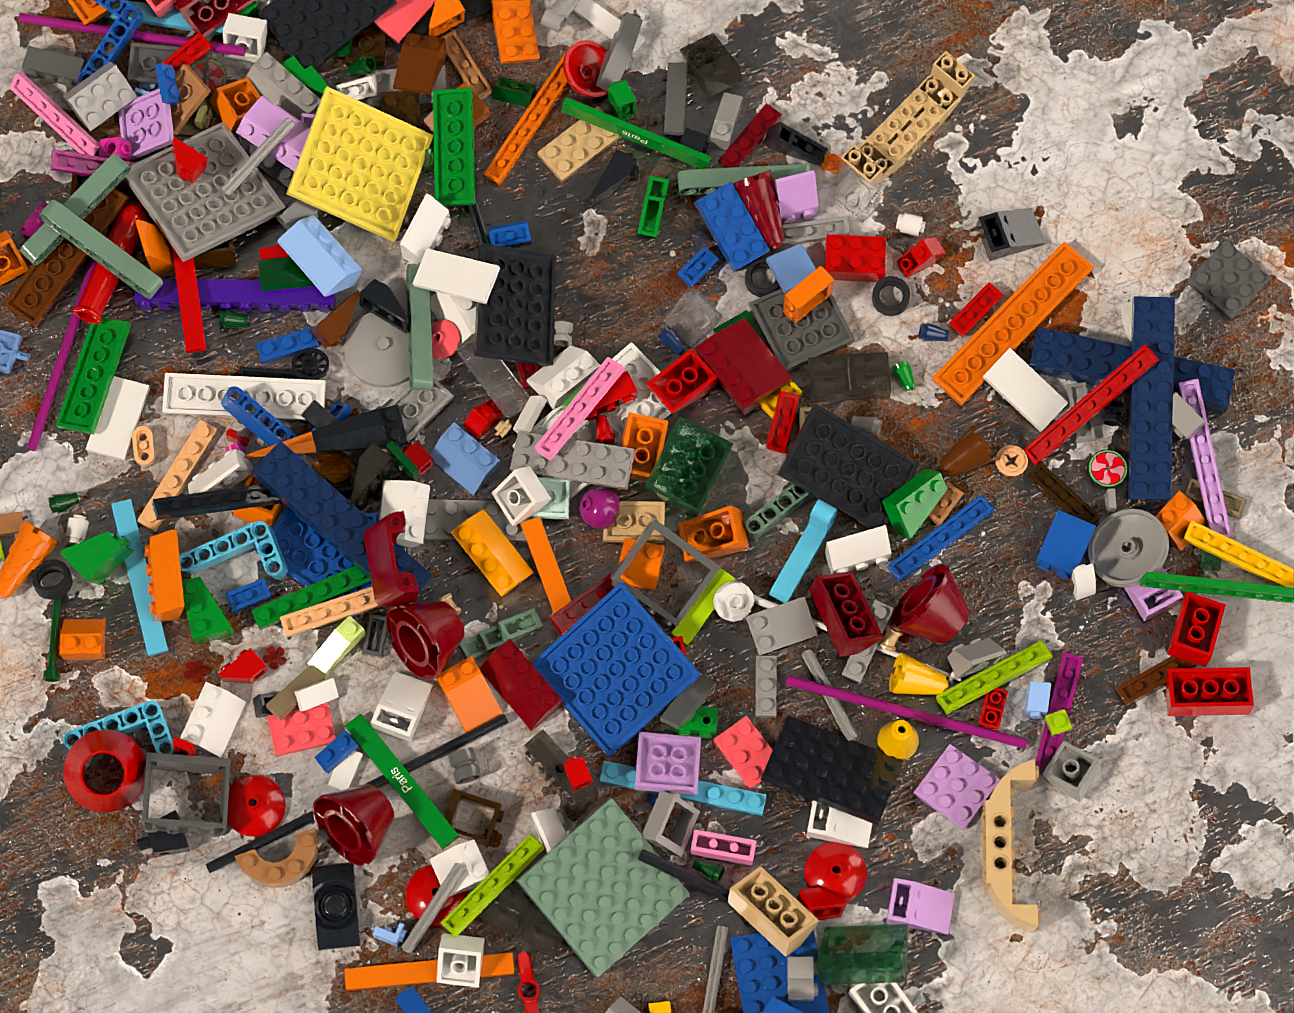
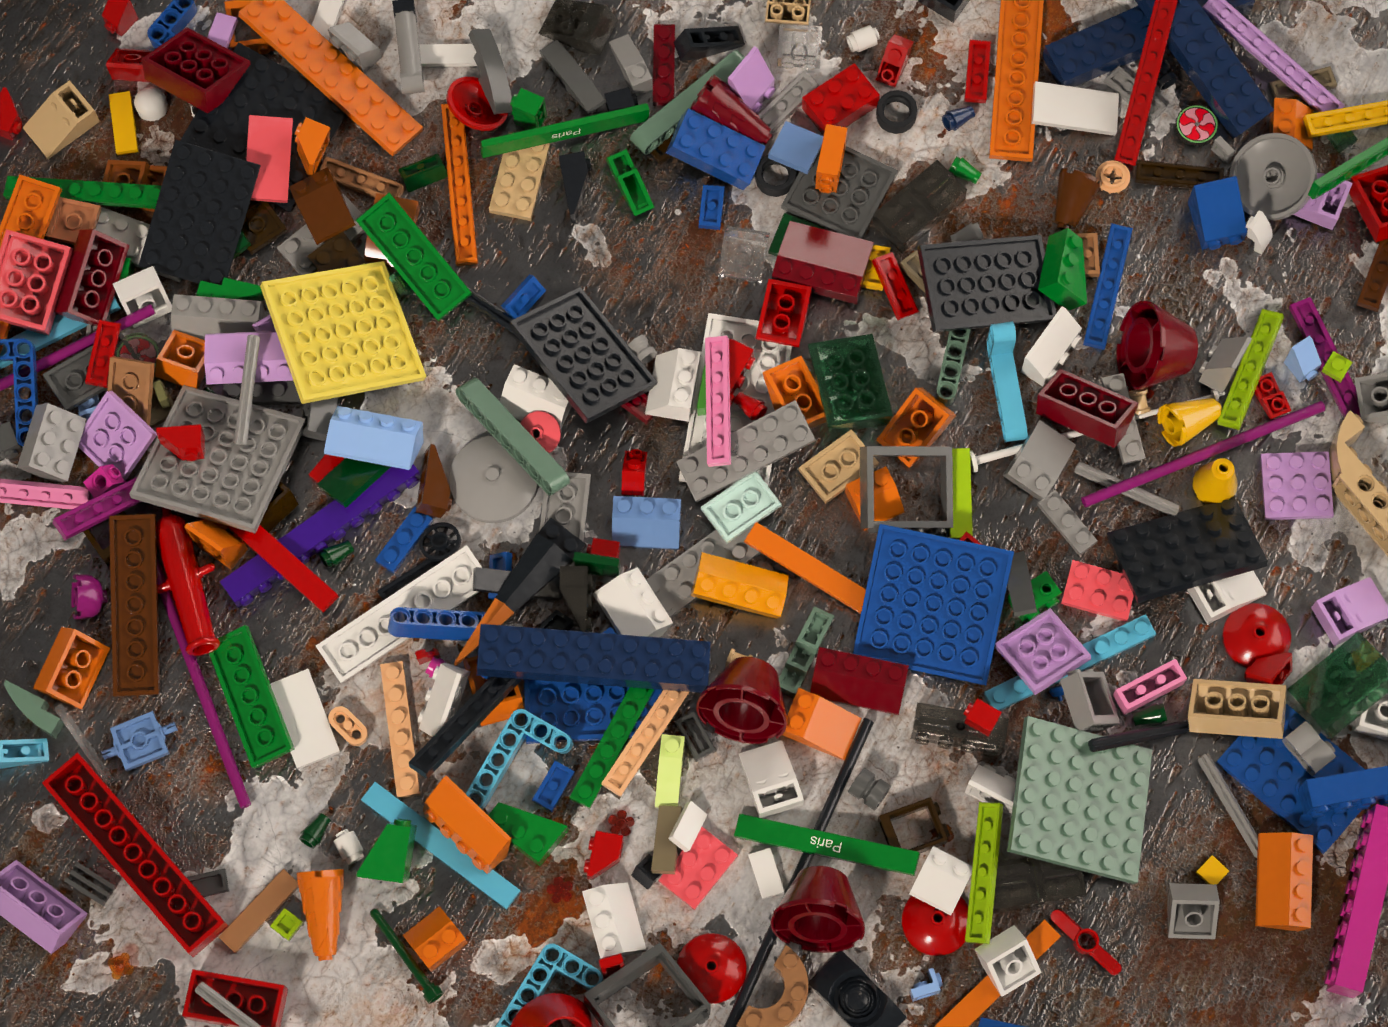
camera: 35 degrees left, 0 degrees up
sand green beam [20,154,131,266] -> none
black tyre [31,559,73,600] -> none
sand green beam [39,200,163,299] -> none
blue plate [155,63,180,105] -> none
clear orange tile [312,453,352,482] -> none
blue plate [314,730,359,774] -> none
white slope [336,74,378,100] -> none
dark green cone [348,55,376,76] -> none
black slope [359,279,409,334] -> none
dark red windscreen [364,511,418,607] -> none
white slope [400,194,451,265] -> none
light grey axle [402,863,466,953] -> none
white tile [413,249,500,304] -> none
clear piece [458,341,530,418] -> none
white slope [492,466,551,526] -> none
tan plate [494,419,513,438] -> none
white tile [513,396,547,433] -> none
dark red plate [548,573,615,635] -> none
magenta cylinder [579,488,620,530] -> none
dark blue cone [657,326,687,355] -> none
white tile [713,581,754,622] -> none
clear orange plate [820,153,843,174] -> none
light grey slope [1172,393,1205,439] -> none

